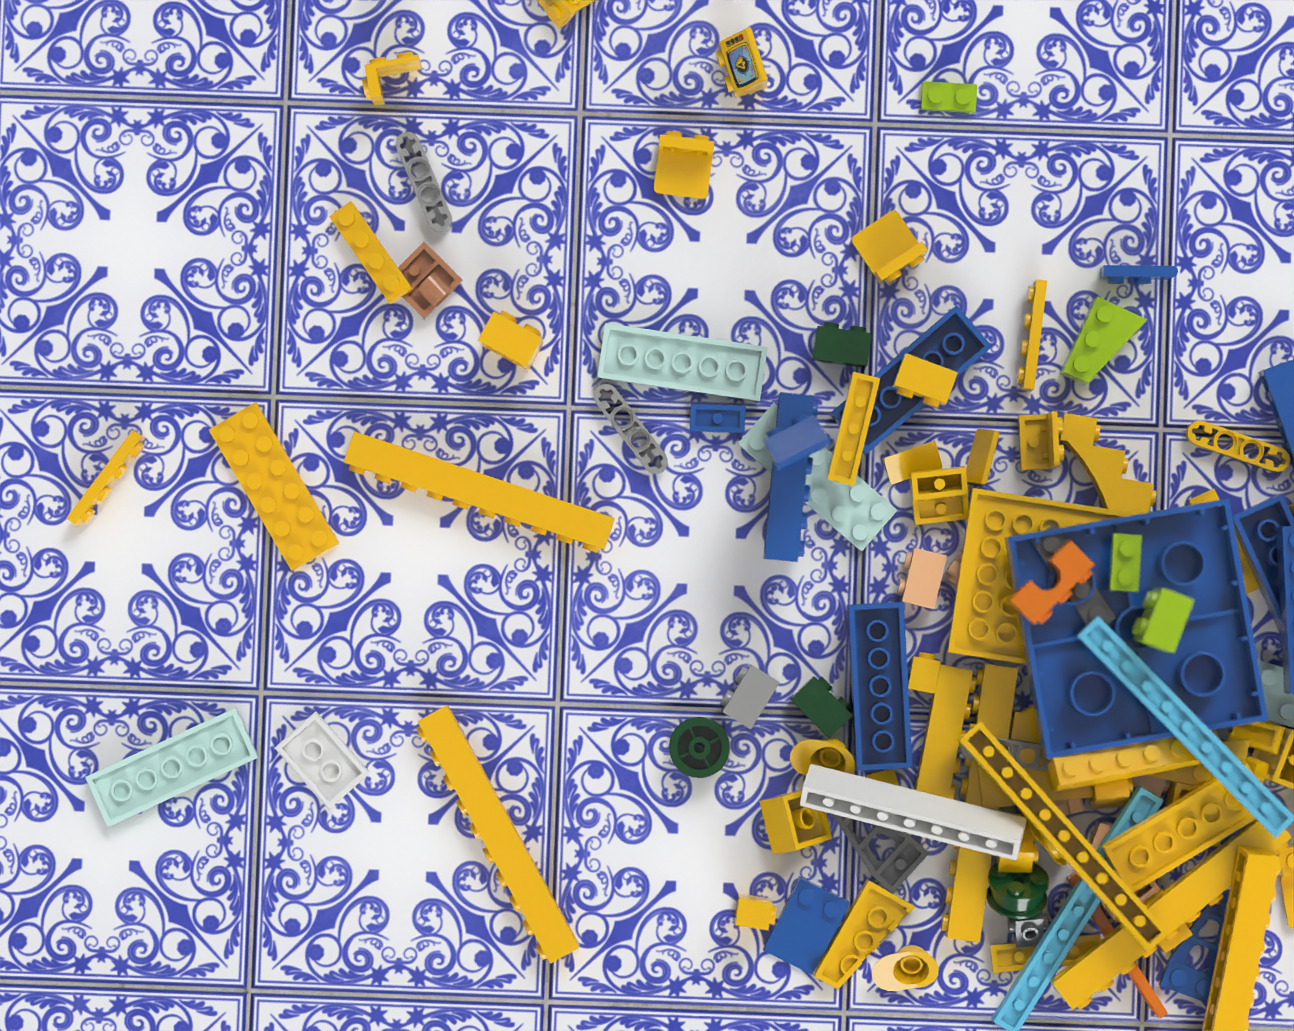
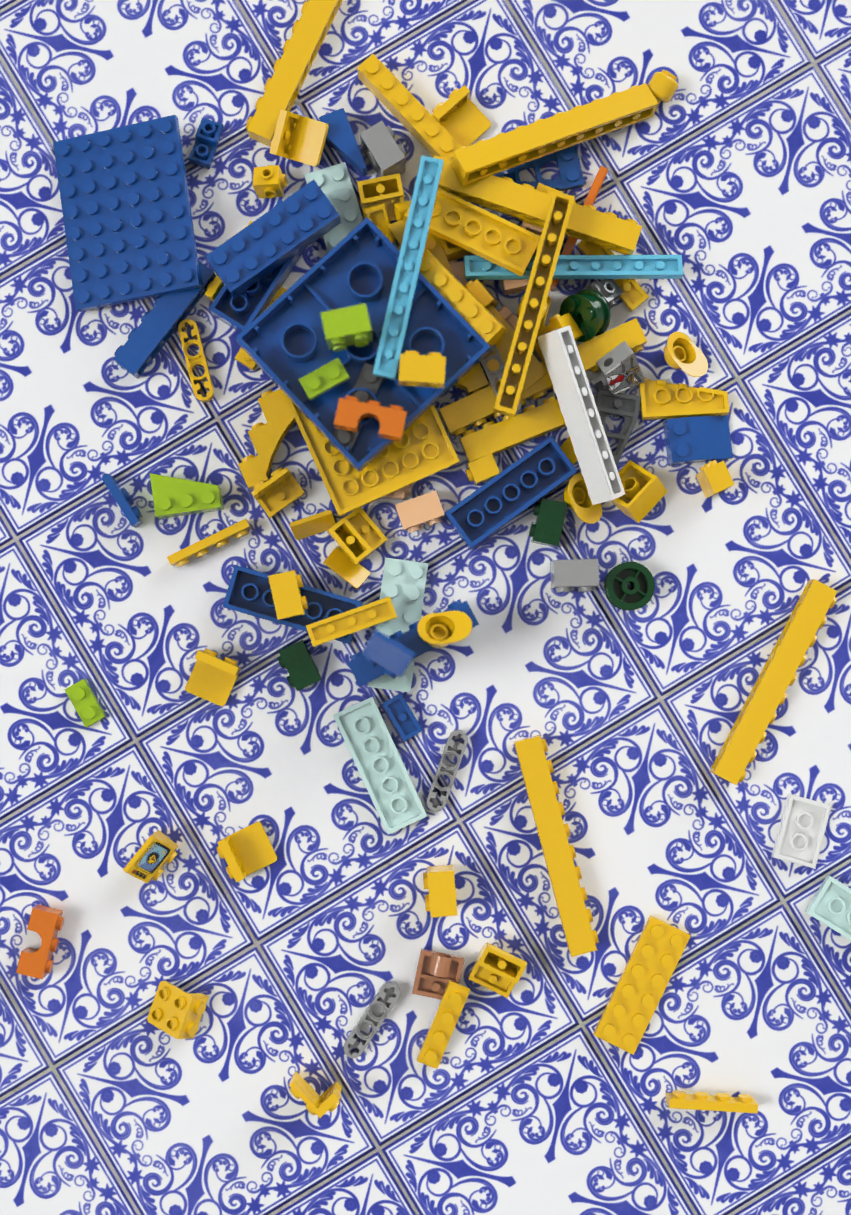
camera: 140 degrees left, 0 degrees up
none -> yellow brick [399,351,446,388]
none -> yellow piece [417,611,472,648]
none -> yellow brick [468,942,527,998]
none -> torso [590,341,645,394]

